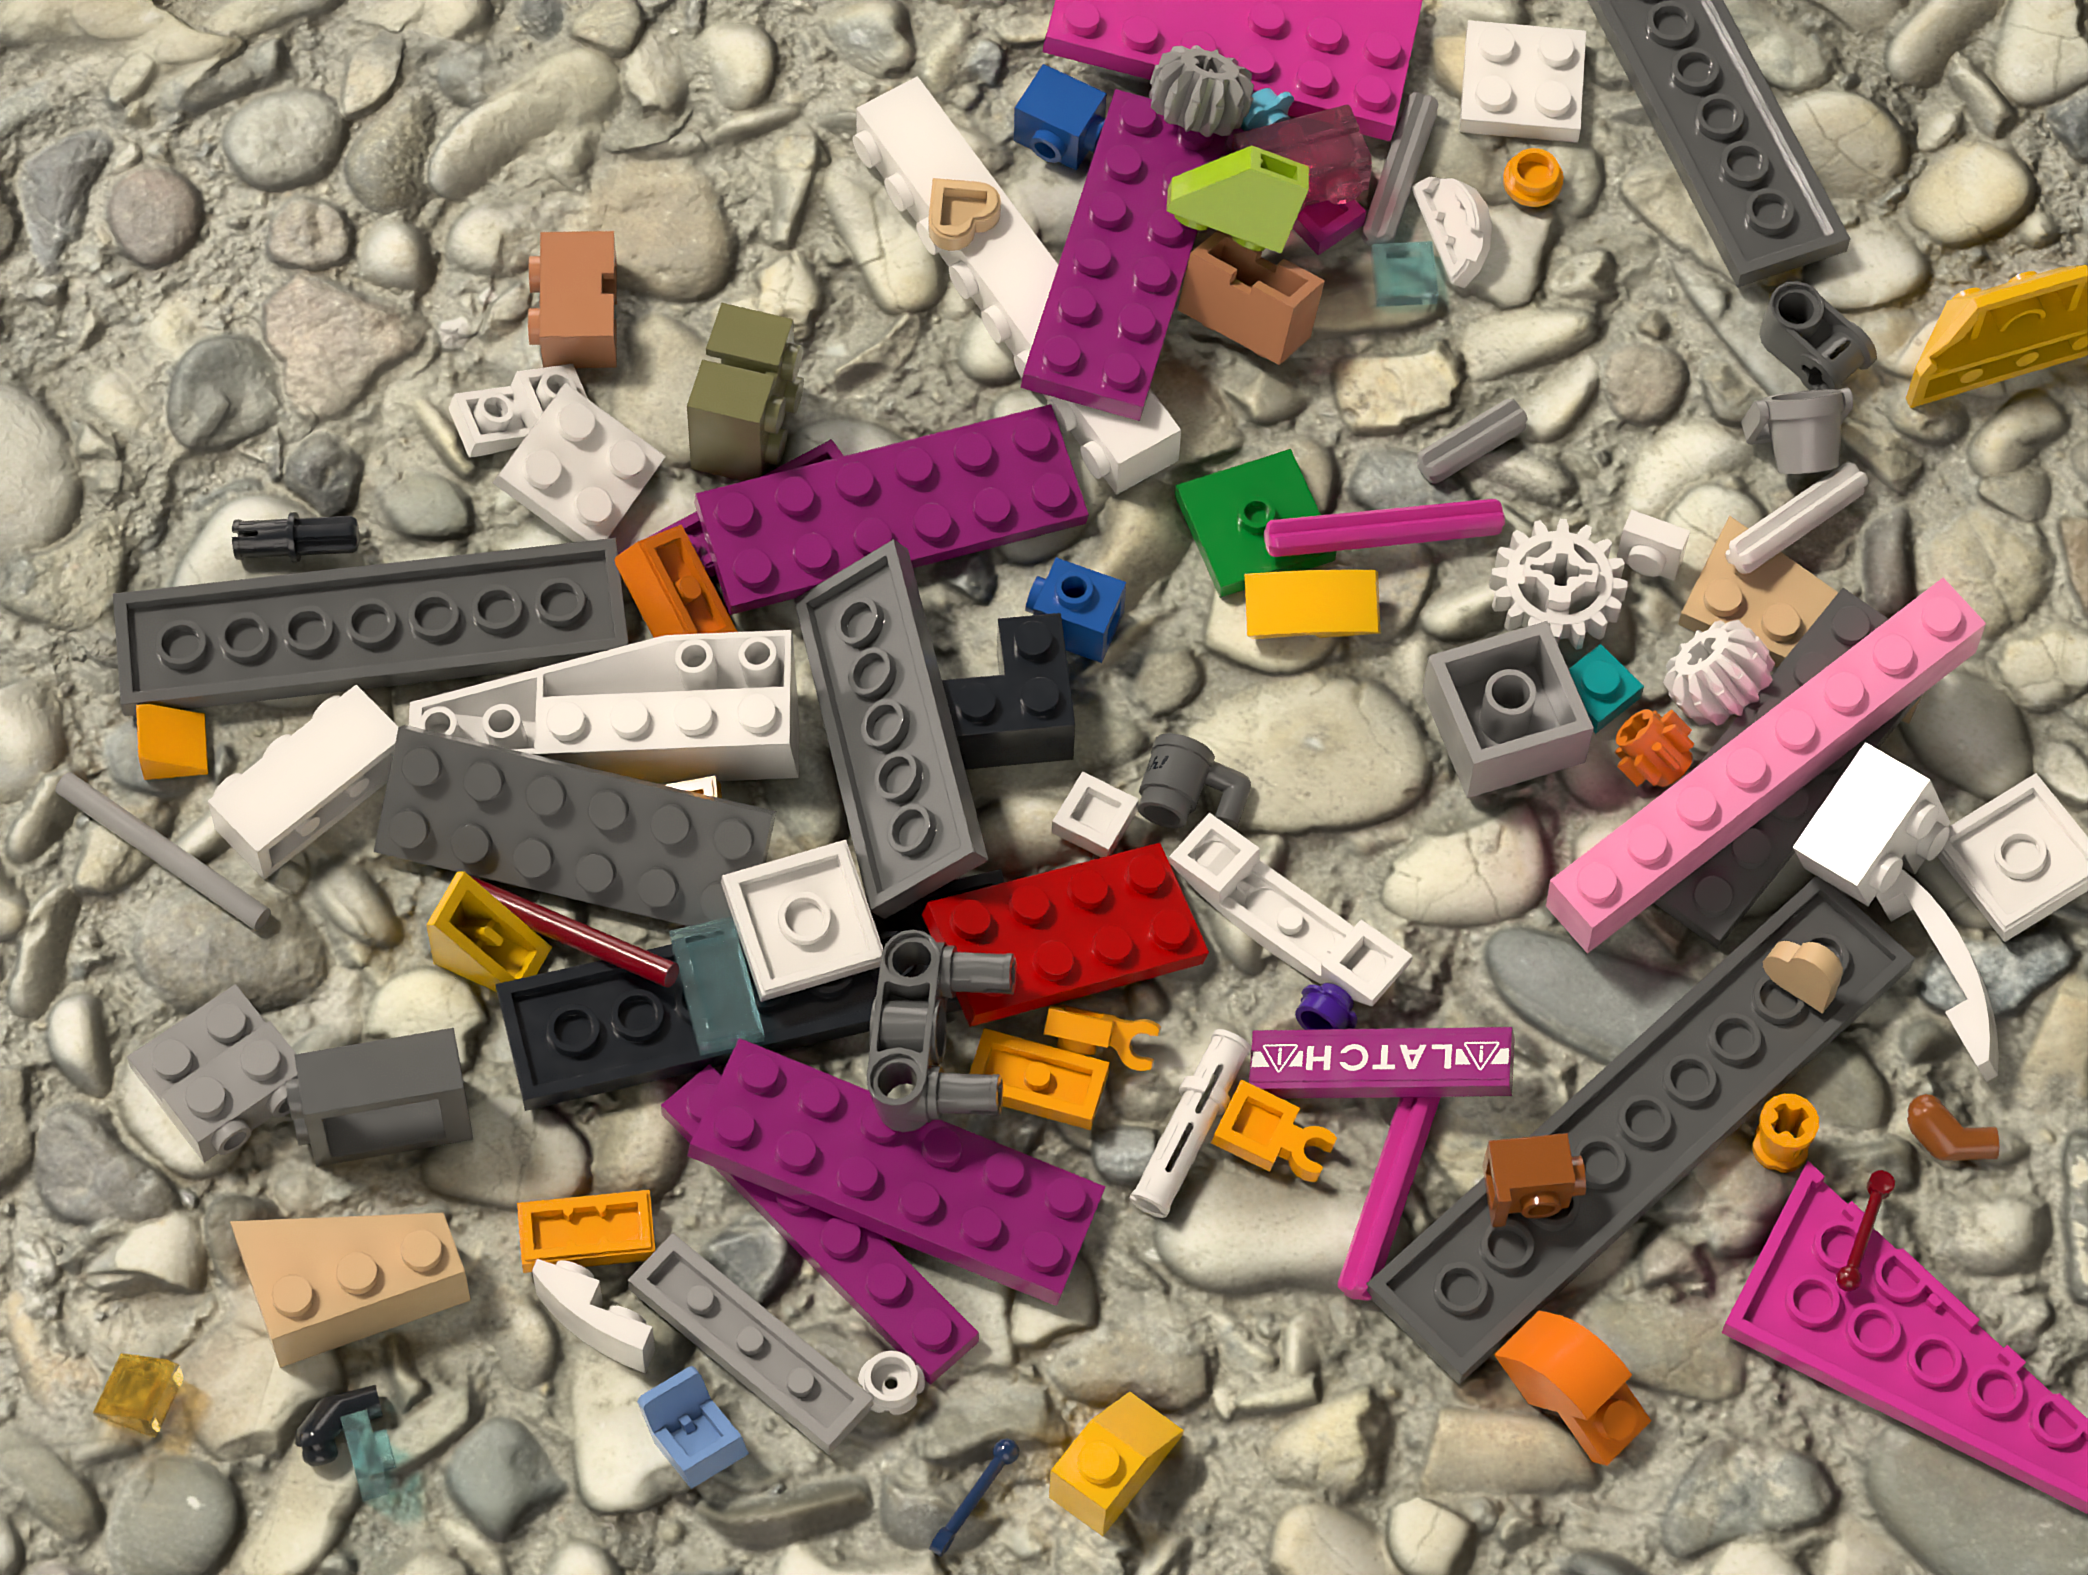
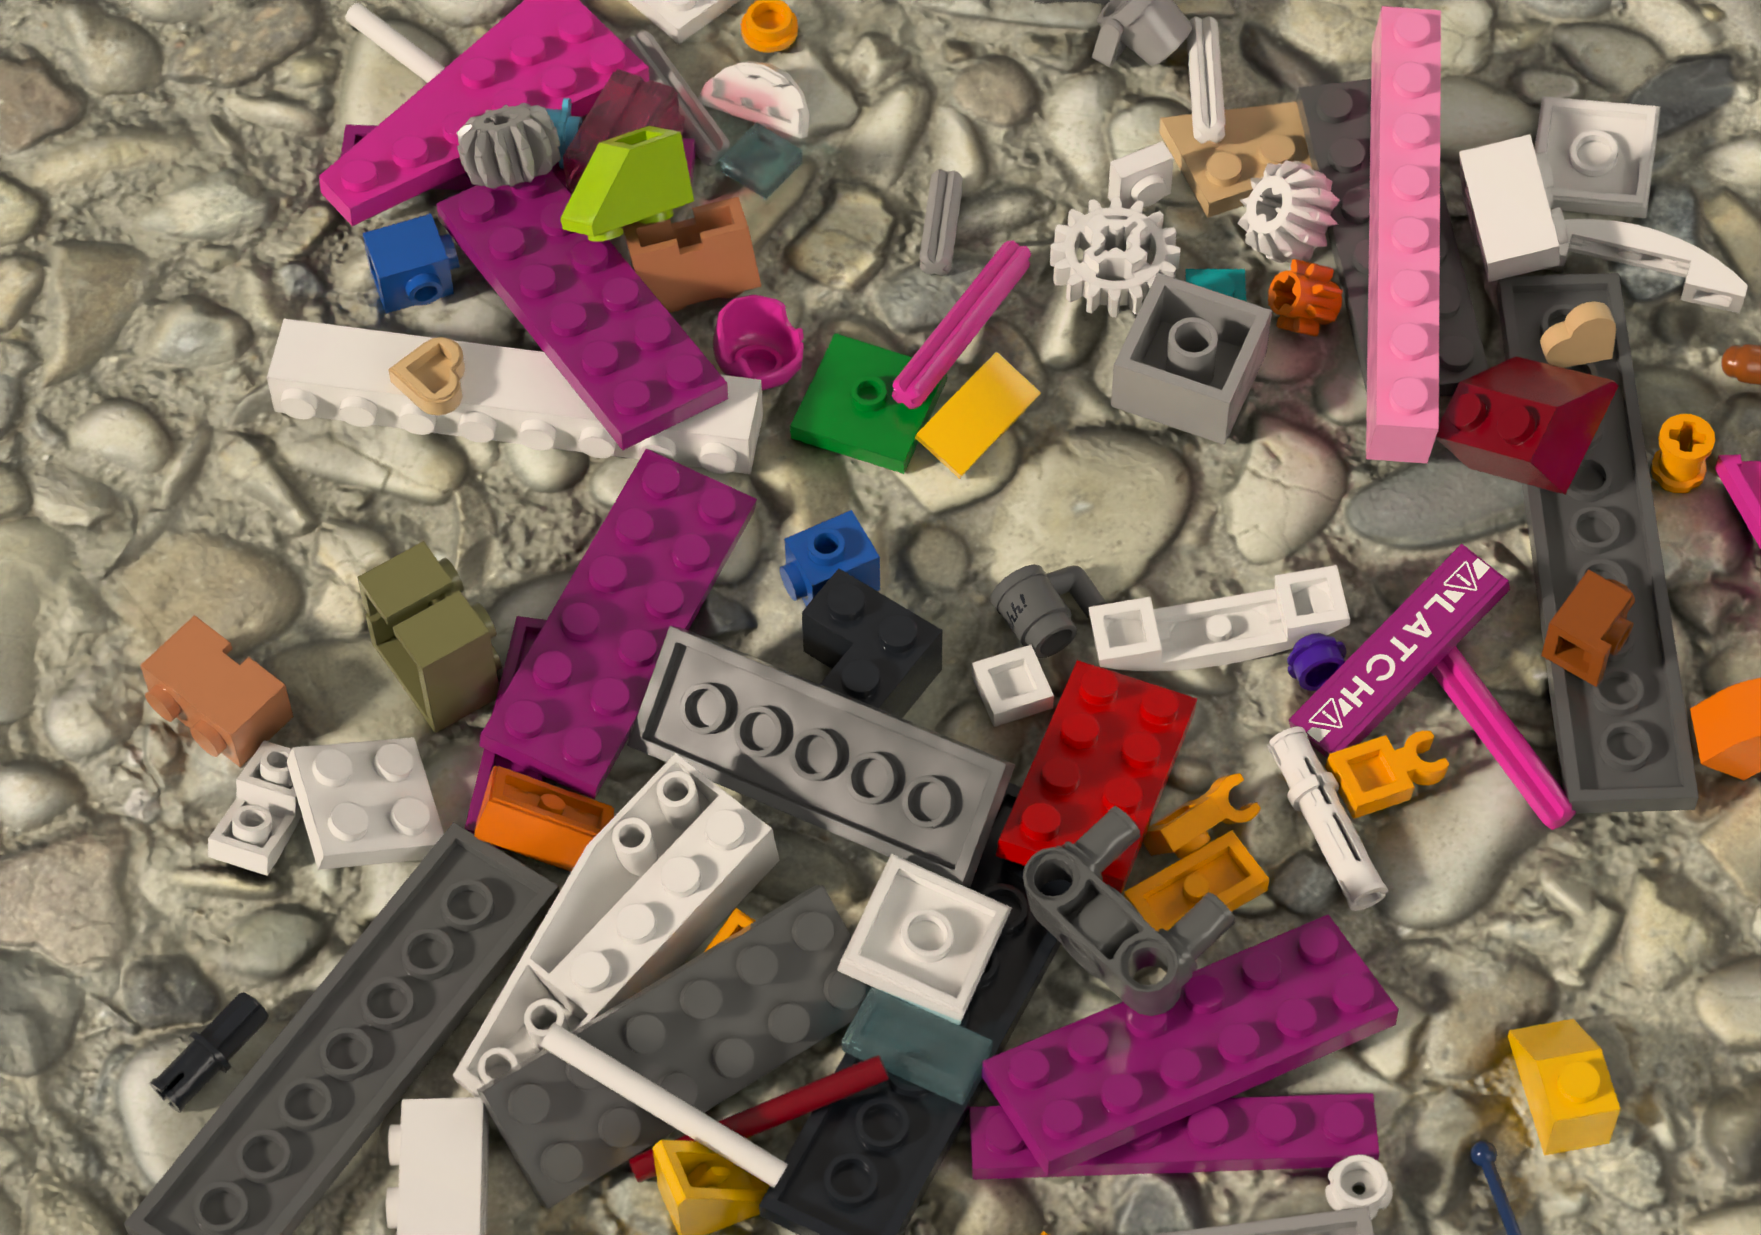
camera: 45 degrees left, 5 degrees down
none -> white bar [540,1023,788,1188]
none -> dark pink hair [713,294,804,391]
none -> dark red slope [1436,356,1619,495]

